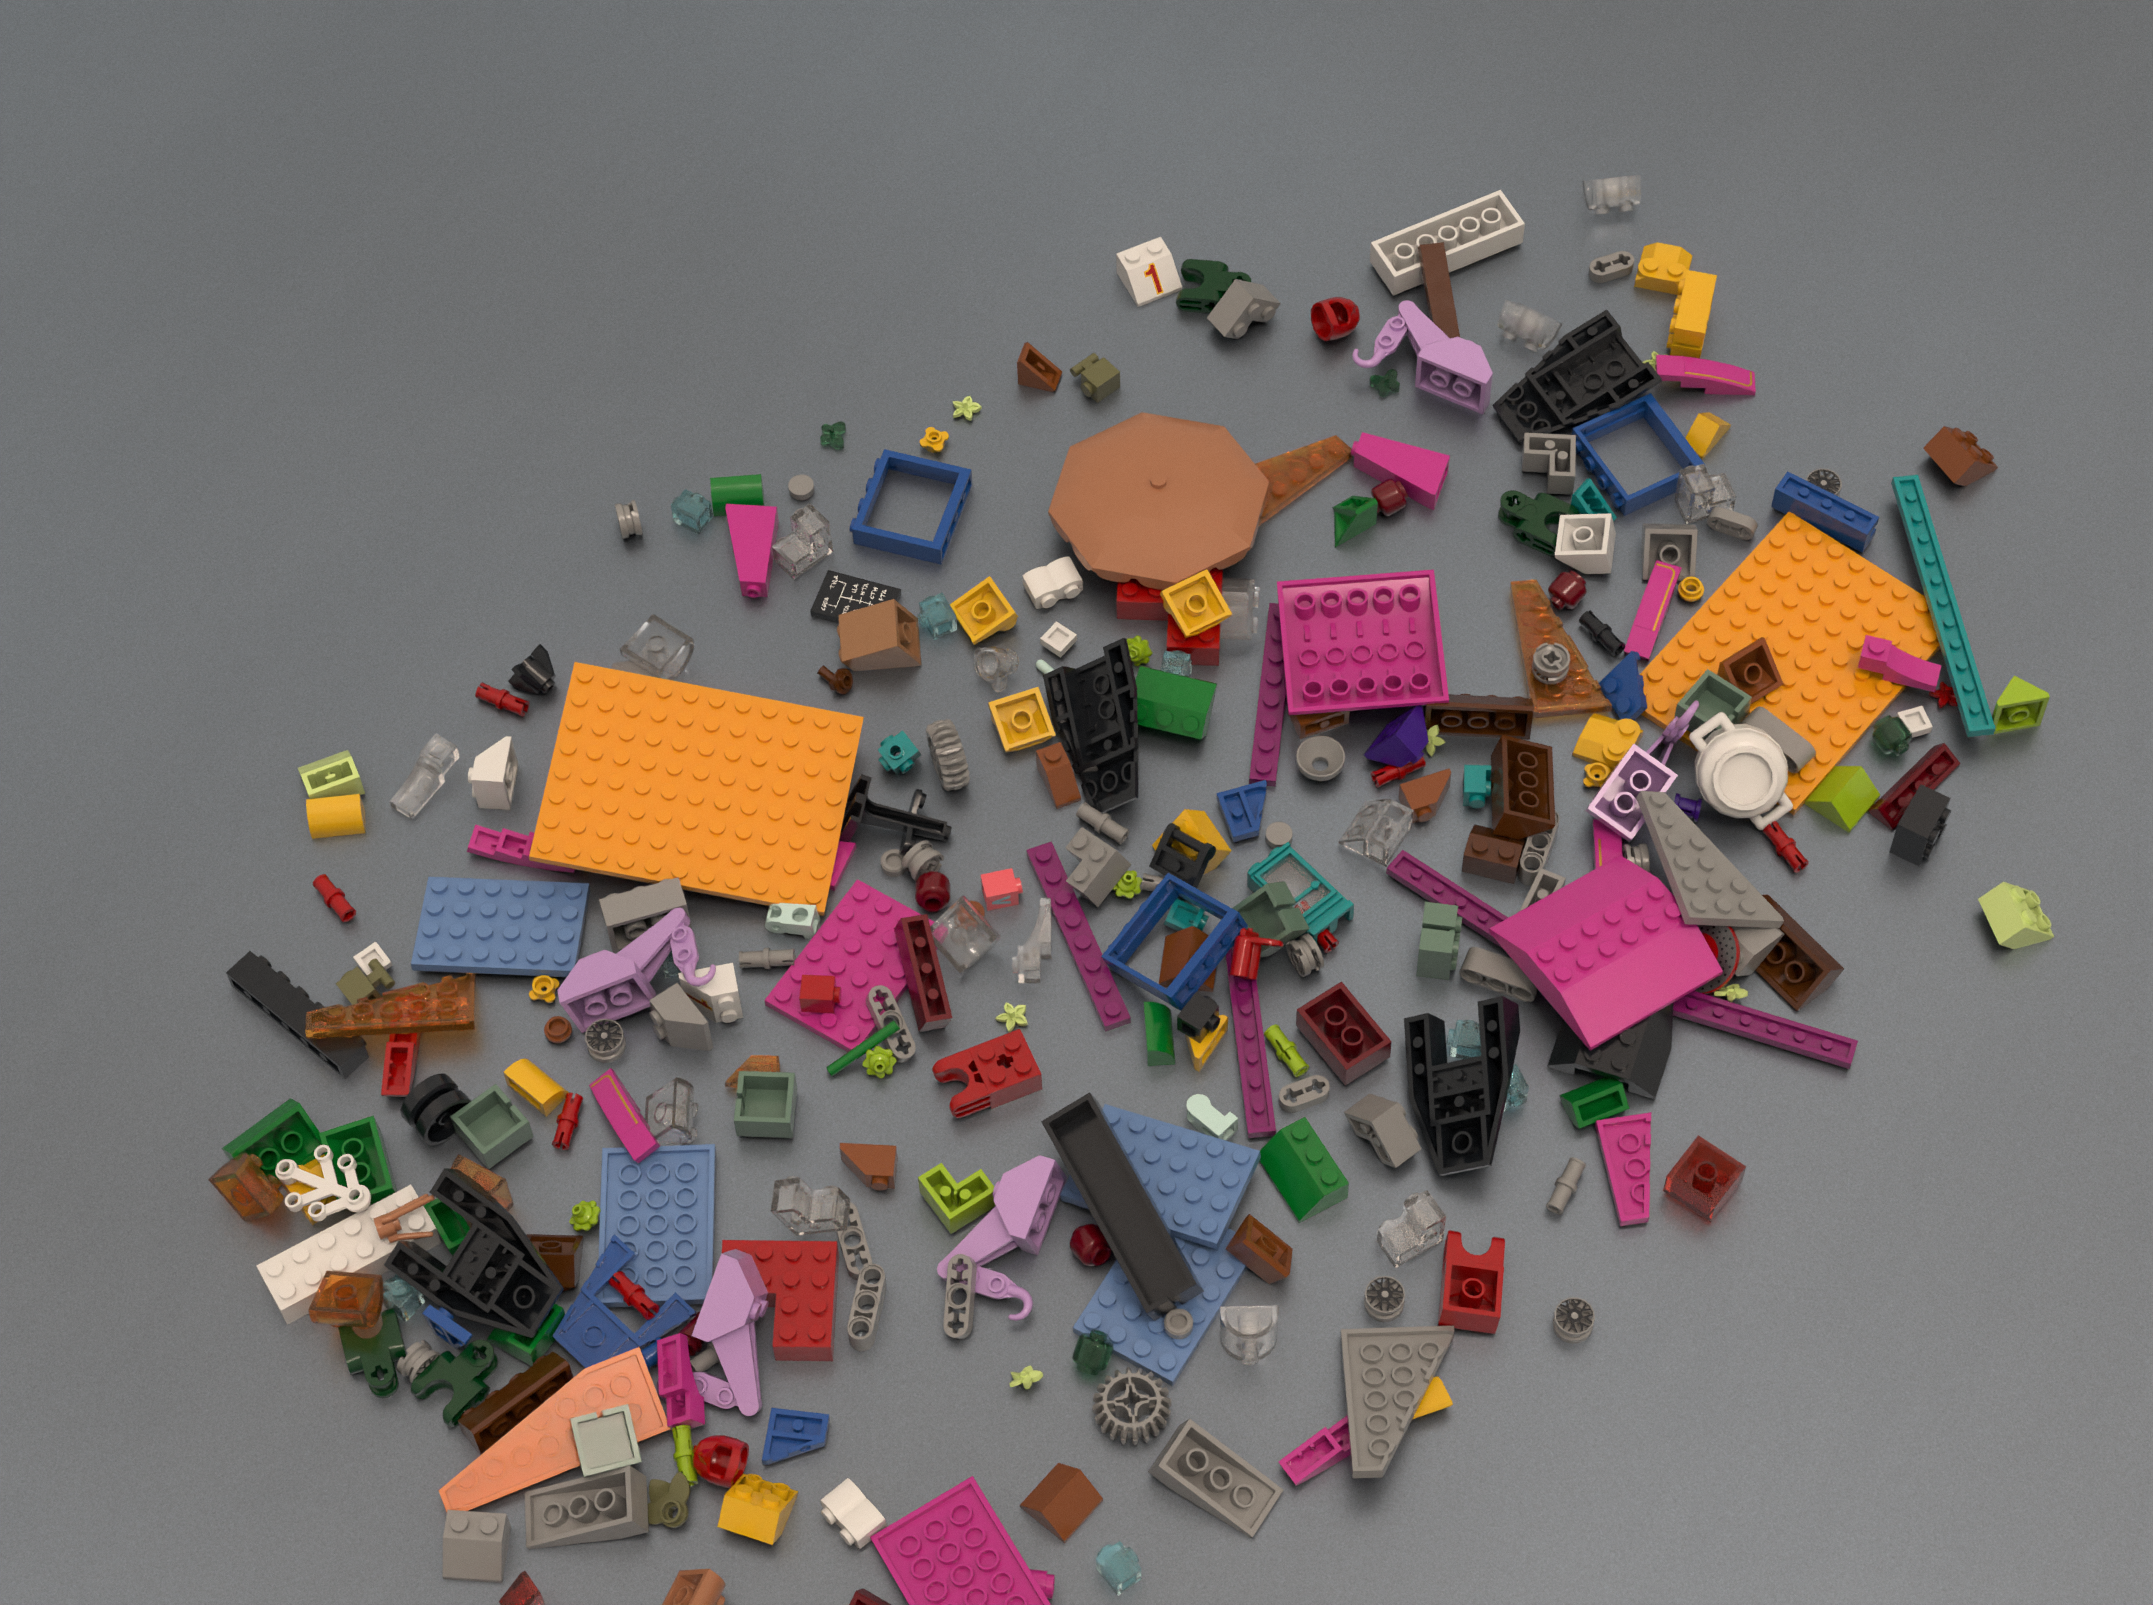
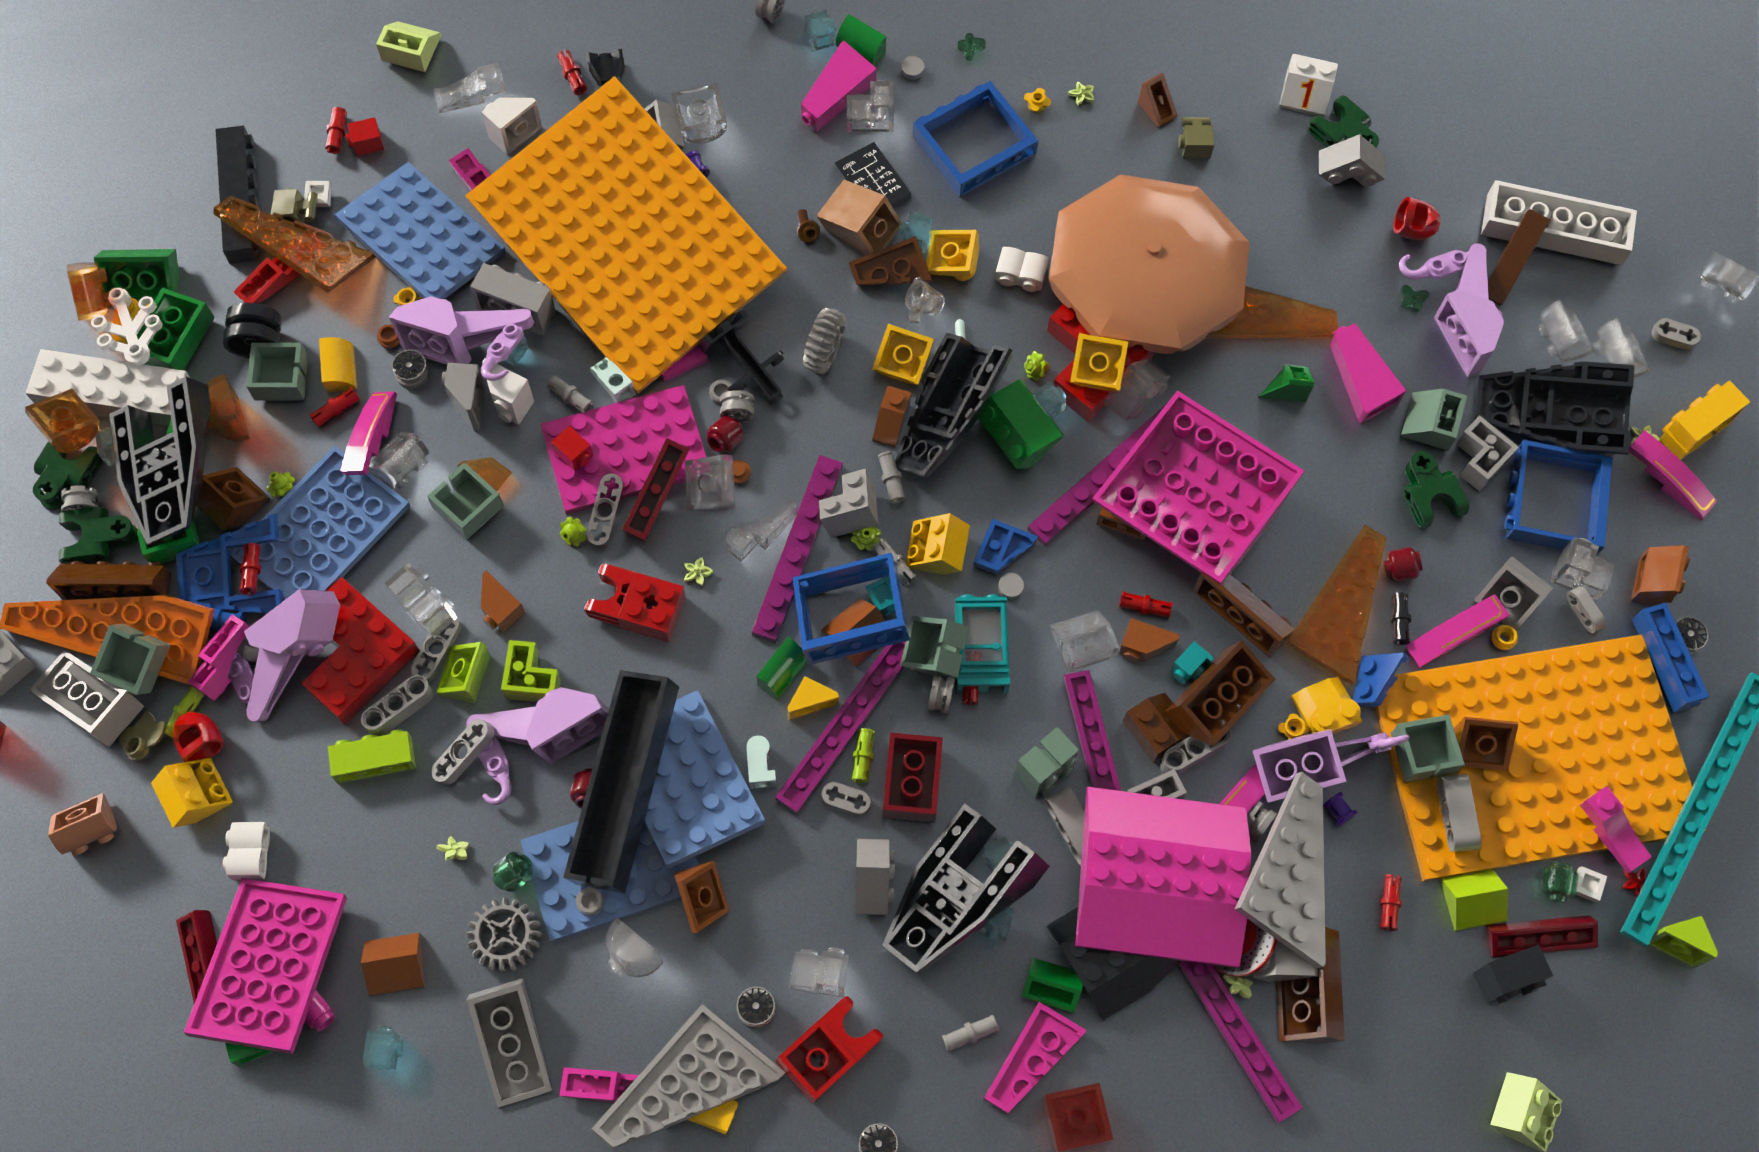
camera: 35 degrees right, 10 degrees up
yellow brick [306,794,366,839] -> none
nougat plant [373,1194,435,1243] -> none
blue wing [422,1304,473,1349] -> none
blue wing [762,1408,830,1465] -> none
green bar [826,1020,900,1076] -> none
teal brick [878,730,922,775] -> none
coral brick [980,868,1023,911] -> none
white plate [1040,621,1077,658] -> none
black plate [1149,823,1216,888] -> none
black brick [1177,992,1220,1043] -> none
red piece [1230,928,1283,980] -> none
green slope [1259,1117,1349,1223] -> none
light grey piece [1296,736,1345,781] -> none
dark purple slope [1363,705,1429,767] -> none
dark red head [1371,479,1409,517] -> none
yellowish green plant [1424,725,1446,757] -> none
light grey wheel [1532,642,1570,684] -> none
white slope [1555,513,1616,574] -> none
teal slope [1571,478,1617,522] -> none
yellow slope [1634,242,1693,295] -> none
yellow slope [1685,412,1731,460] -> none
white piece [1689,712,1793,830] -> none
none -> lime brick [328,730,416,784]
none -> red brick [345,117,385,156]
none -> lime slope [436,642,491,704]
none -> reddish brown wing [849,236,933,286]
none -> sand green slope [1401,389,1467,451]
none -> clear brick [1594,318,1650,378]
none -> slope [1631,545,1690,607]

